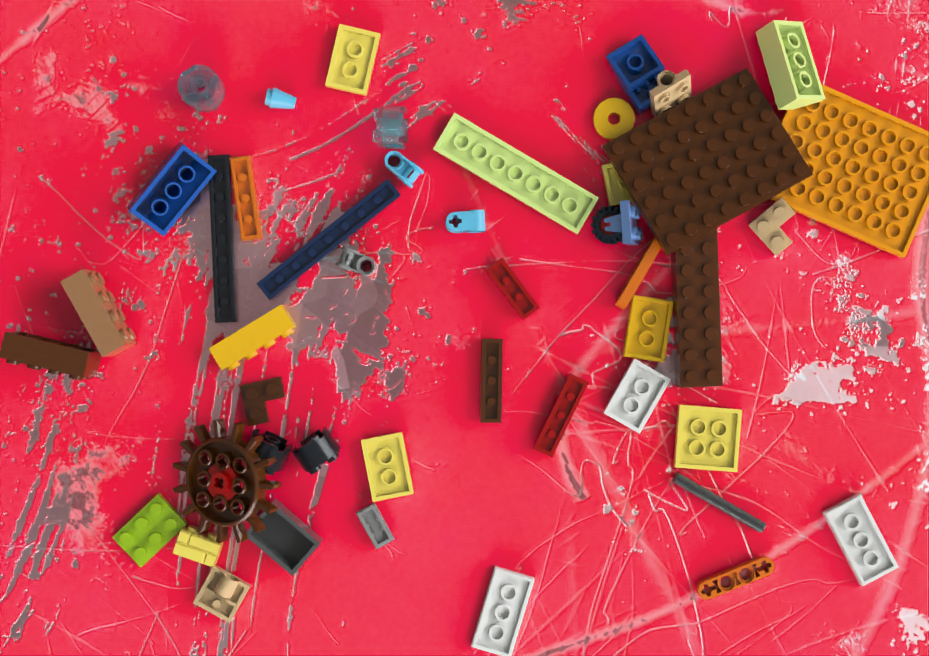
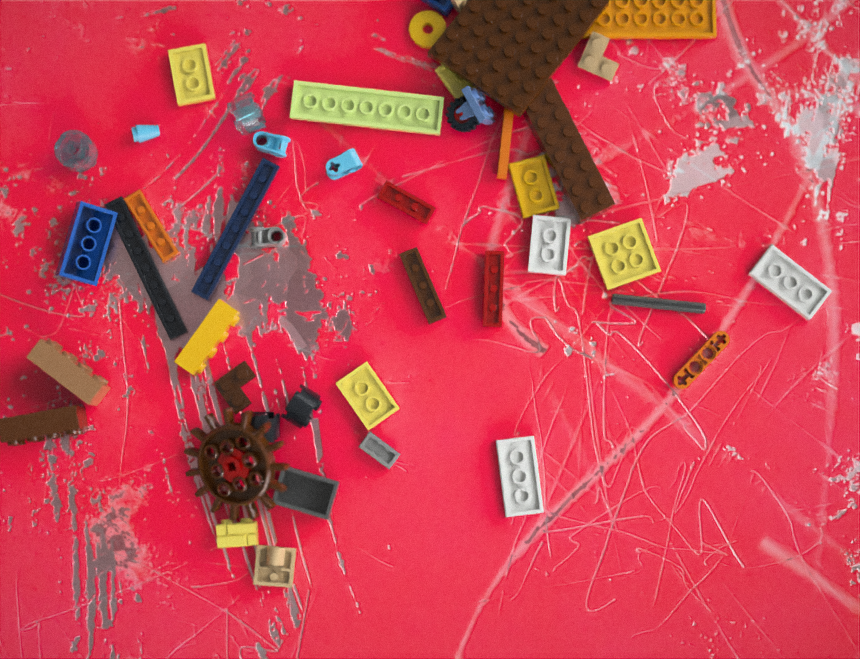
camera: 30 degrees left, 5 degrees down
lime plate [112,493,188,567] -> none

